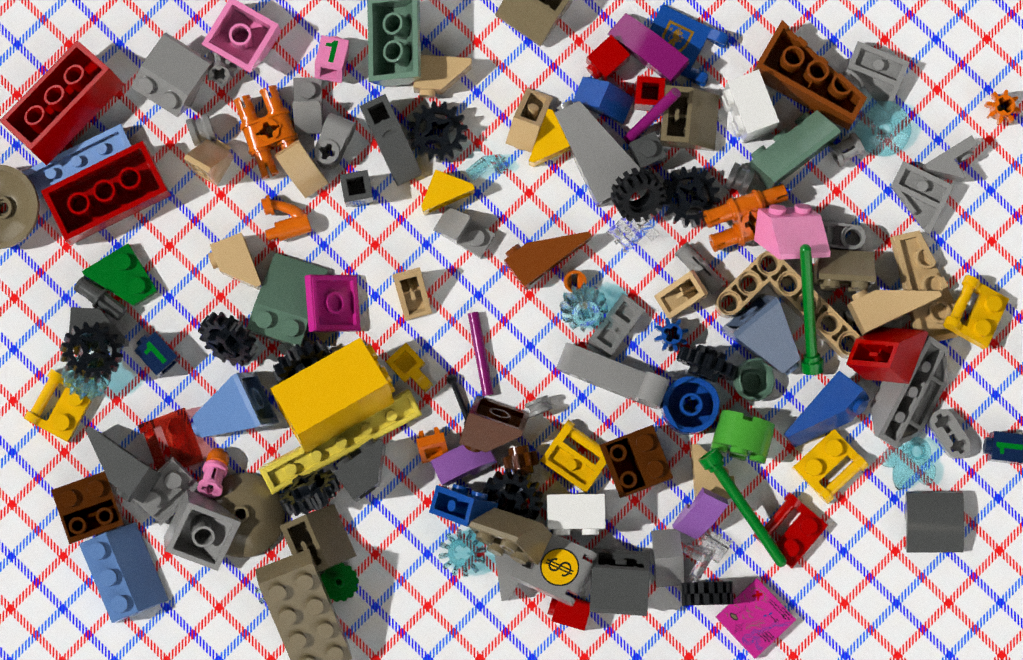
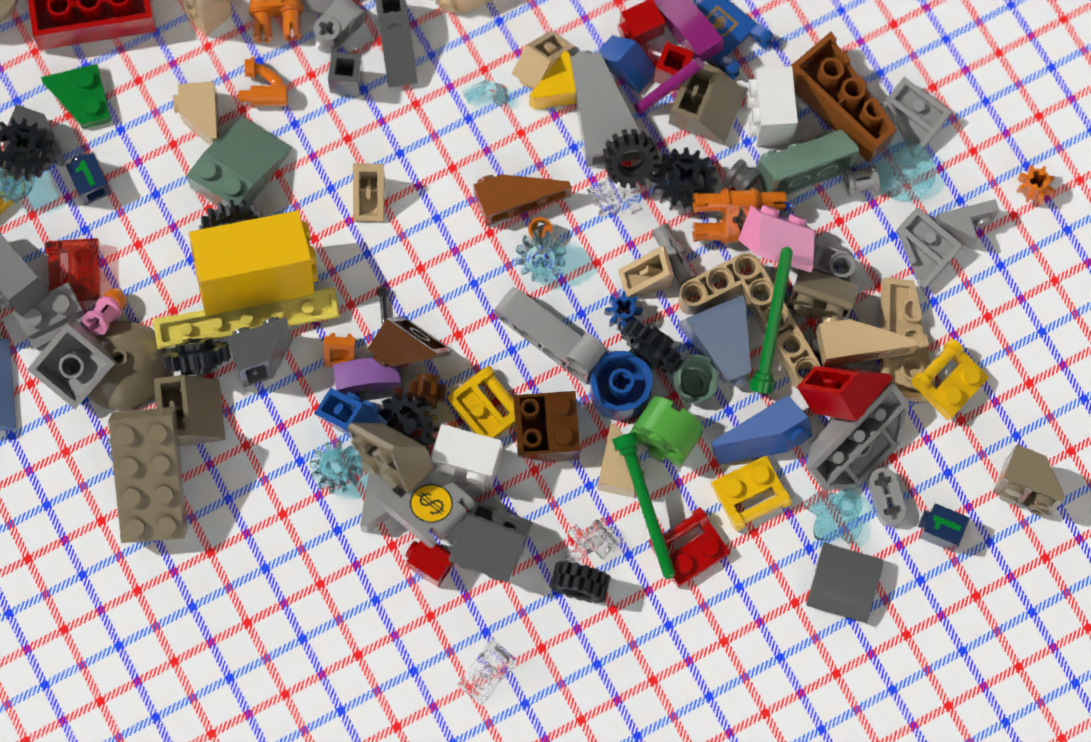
camera: 15 degrees right, 10 degrees down
dark grey axle [74,275,127,321] -> none
medium blue slope [191,371,279,438] -> none
black gear [198,312,258,366] -> none
tan slope [275,139,329,198] -> none
dark pink tile [305,274,361,332] -> none
green piece [321,563,359,602] -> none
yellow plate [385,343,433,392] -> none
black gear [407,101,468,163] -> none
yellow slope [421,170,475,215] -> none
light grey slope [433,206,496,259] -> none
magenta bar [468,312,494,397] -> none
light grey bush [524,395,553,418] -> none
light grey slope [587,294,645,359] -> none
dark grey brick [628,131,667,170] -> none
light grey slope [651,529,684,588] -> none
medium lavender slope [672,488,728,539] -> none
dark pink tile [716,578,796,659] -> none

